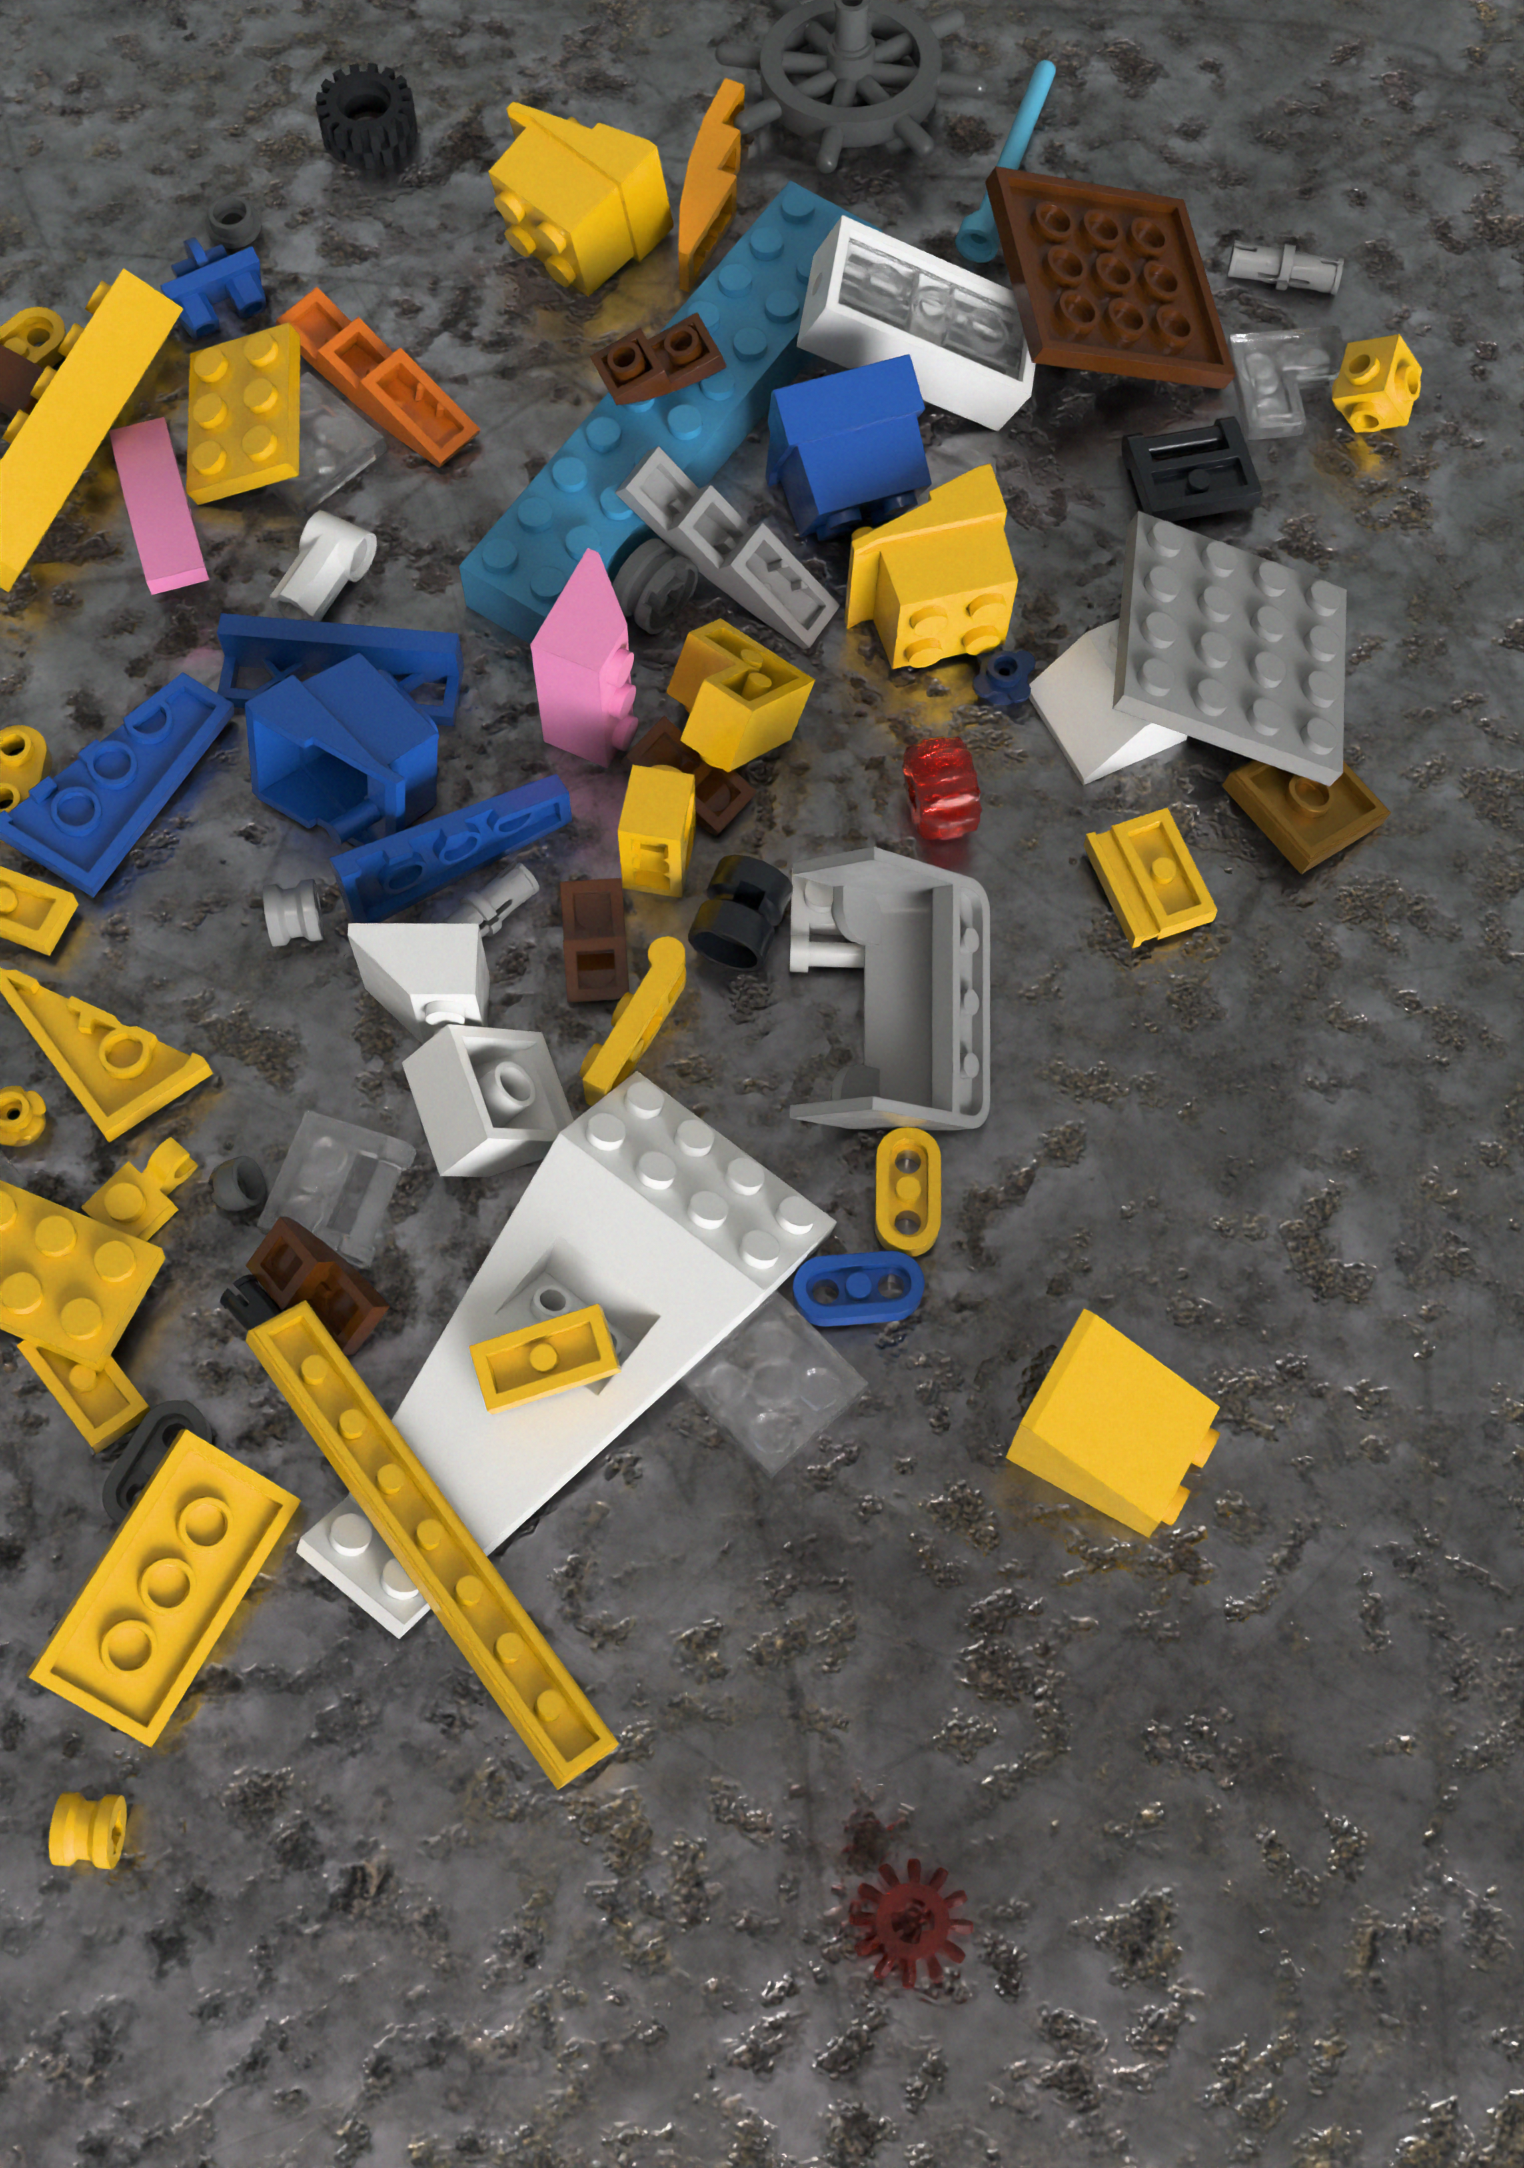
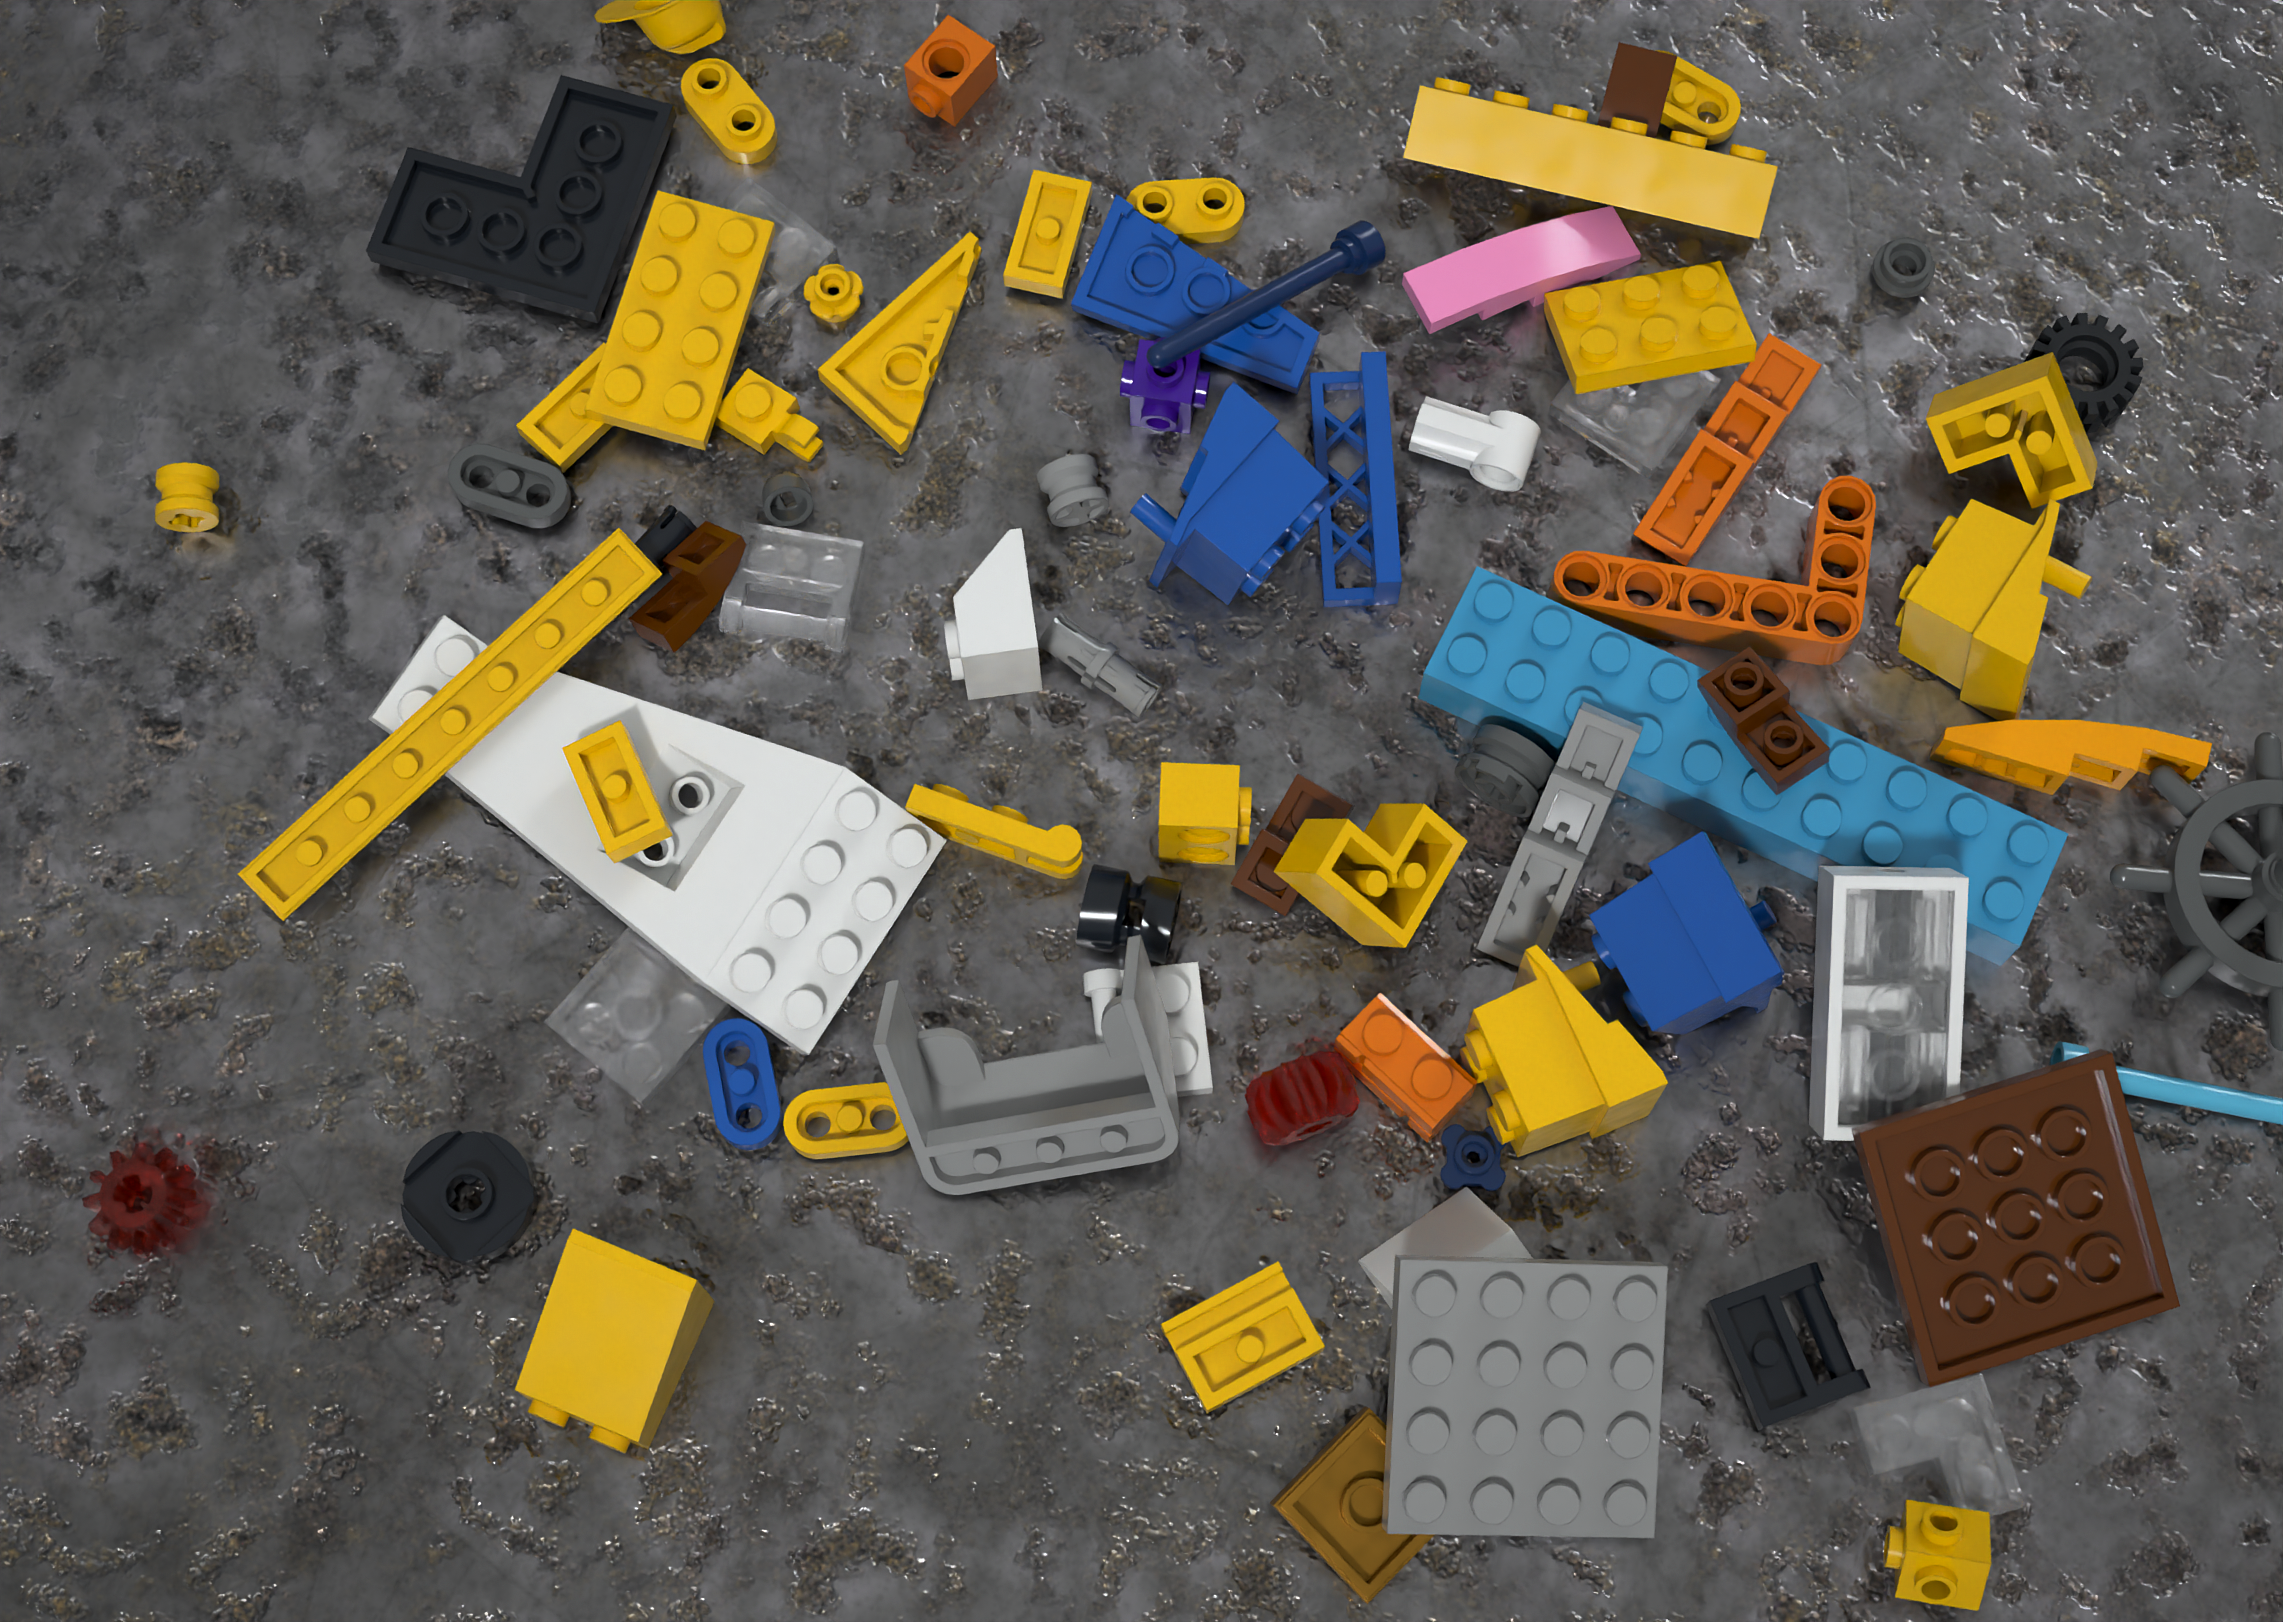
camera: 85 degrees right, 5 degrees up
yellow plate [25,1429,302,1748] -> none
blue hips [160,237,266,340] -> none
blue wing [329,773,572,923] -> none
white slope [402,1024,574,1177] -> none
bright pink slope [530,548,638,769] -> none
reddish brown slope [560,878,630,1003] -> none
light grey pin [1227,240,1344,295] -> none
none -> black plate [401,1130,539,1266]
none -> dark purple brick [1120,337,1211,434]
none -> dark blue piece [1146,220,1386,369]
none -> orange brick [1332,993,1478,1143]
none -> orange beam [1547,476,1876,665]
none -> yellow brick [1926,352,2098,509]

